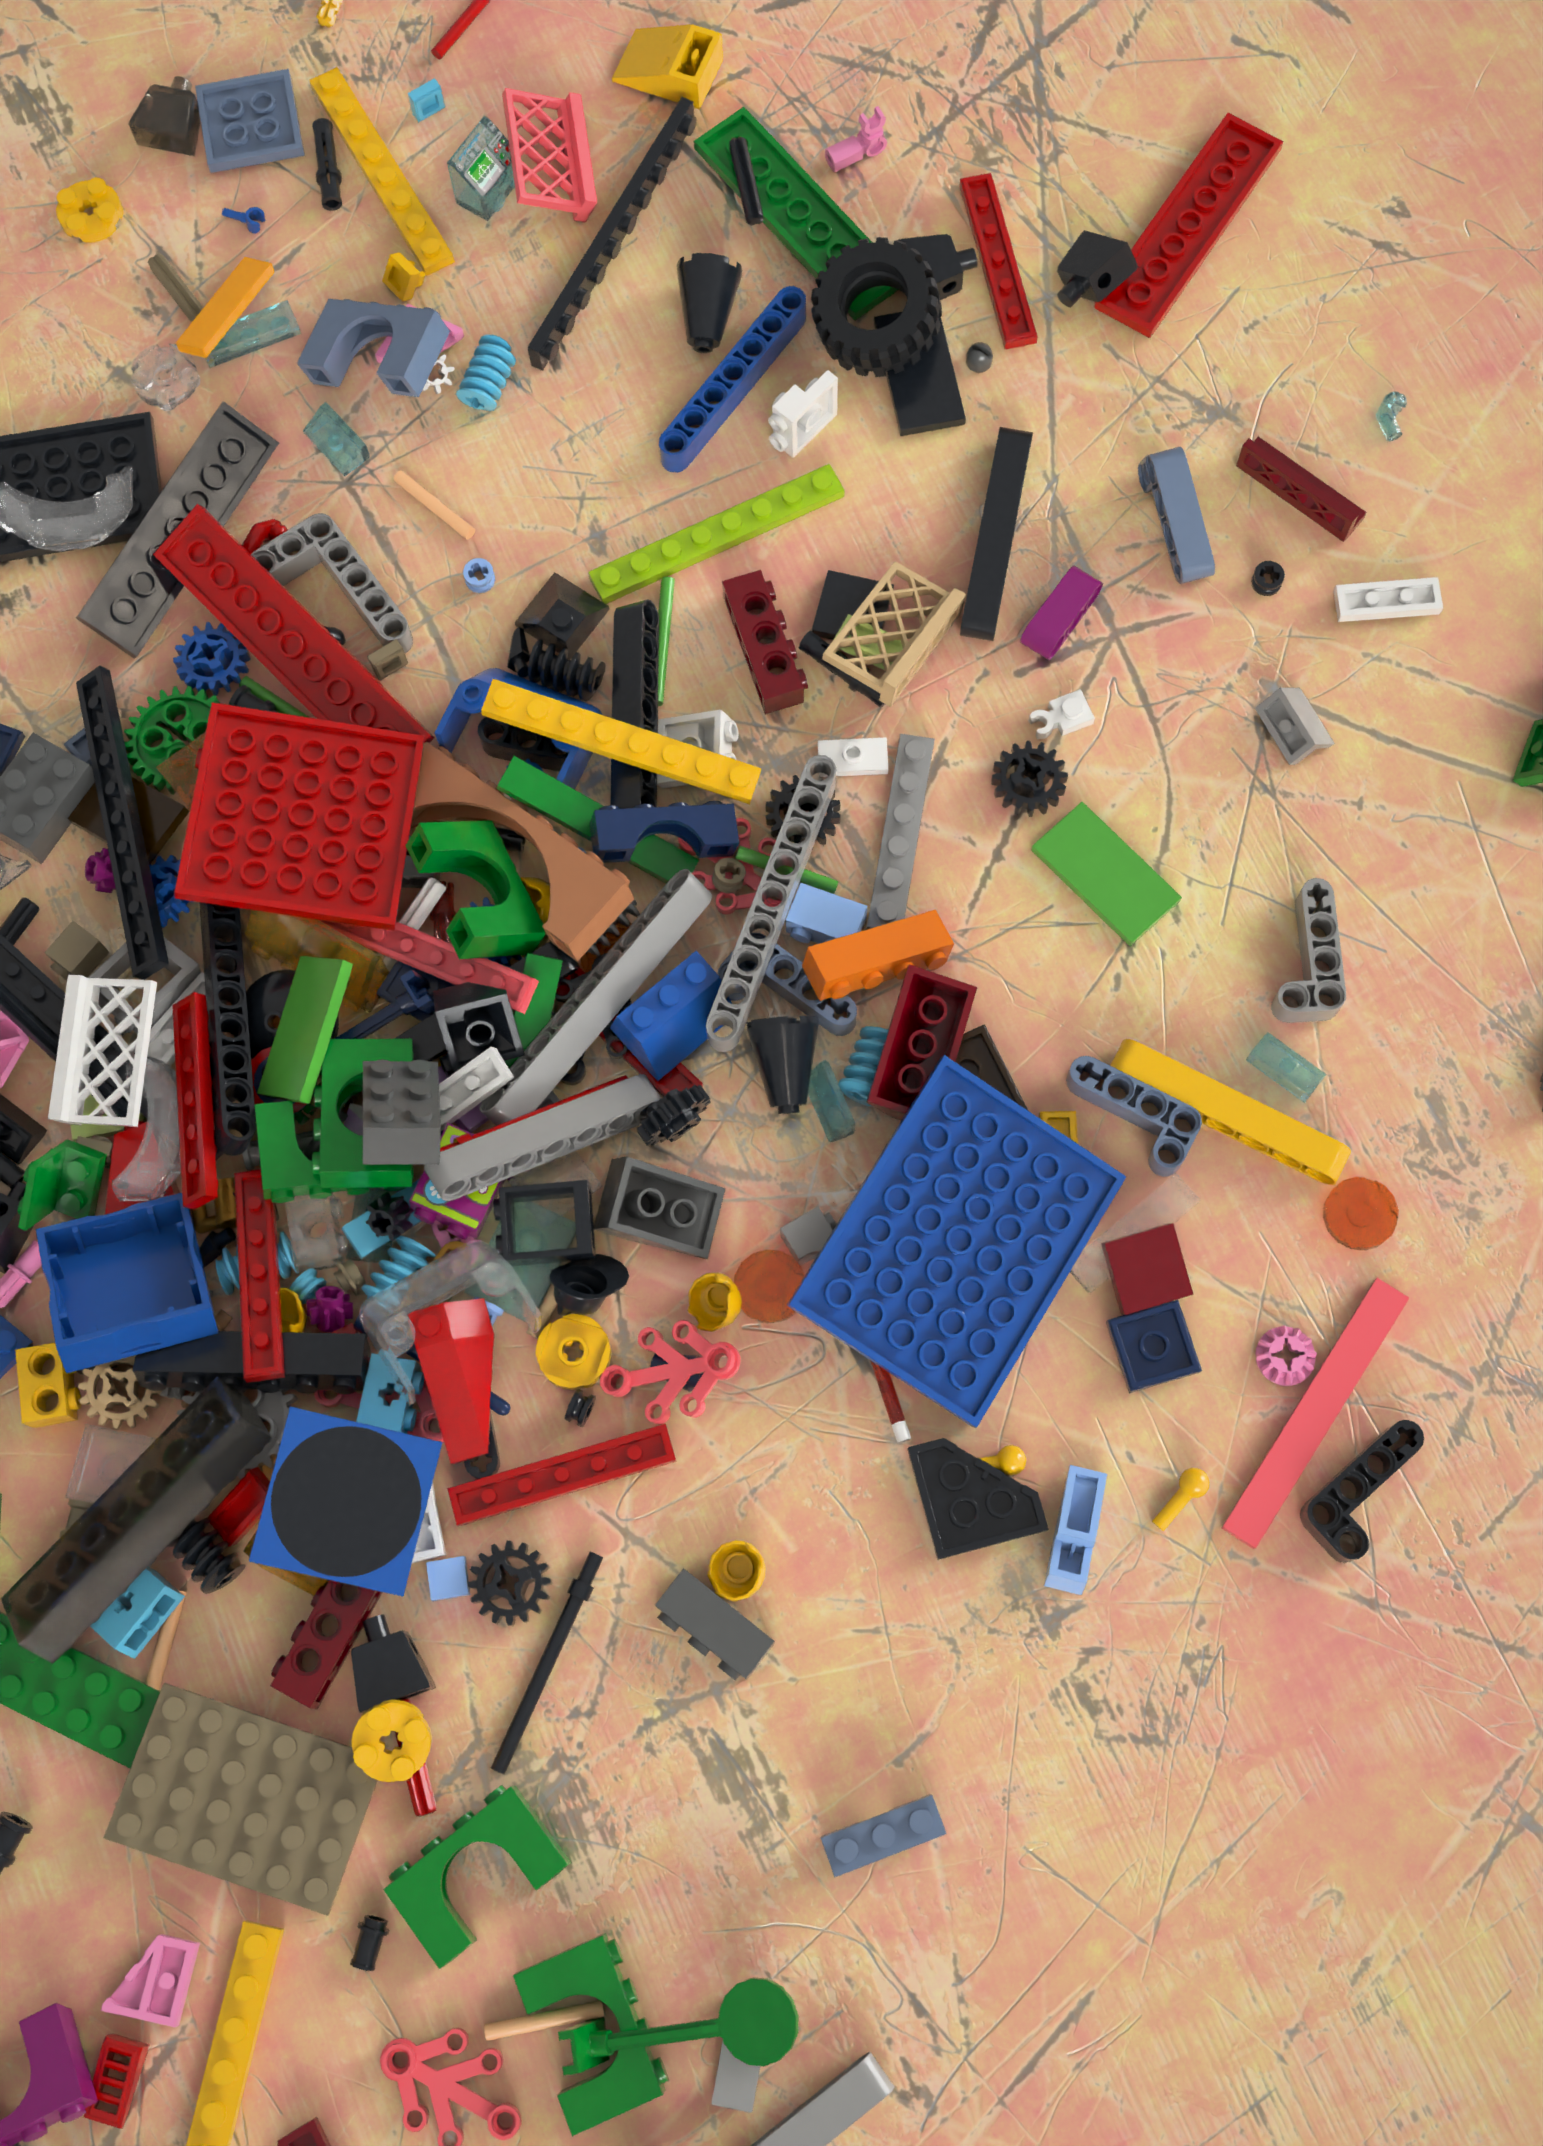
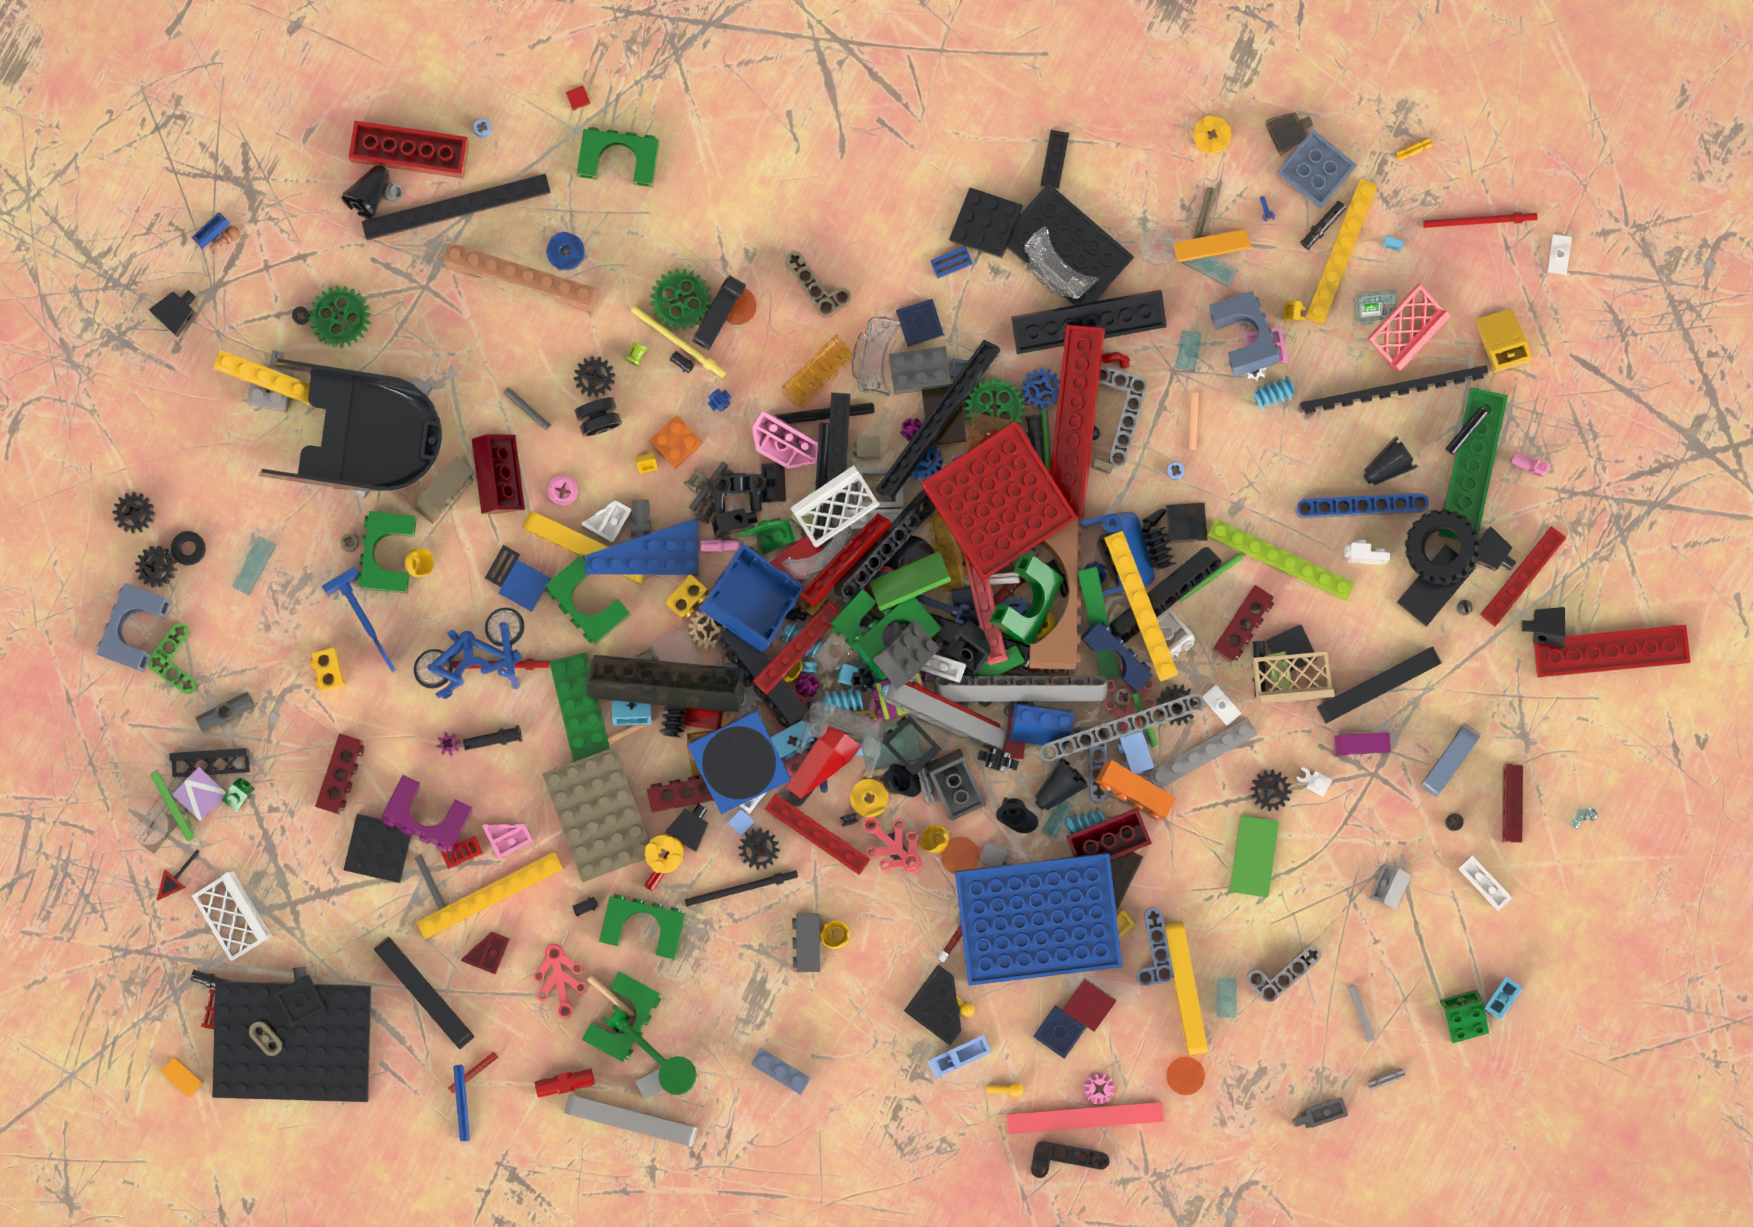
camera: 45 degrees right, 10 degrees up
none -> light grey axle [917,766,936,804]
none -> black piece [996,797,1039,833]
none -> light grey bar [1349,985,1375,1043]

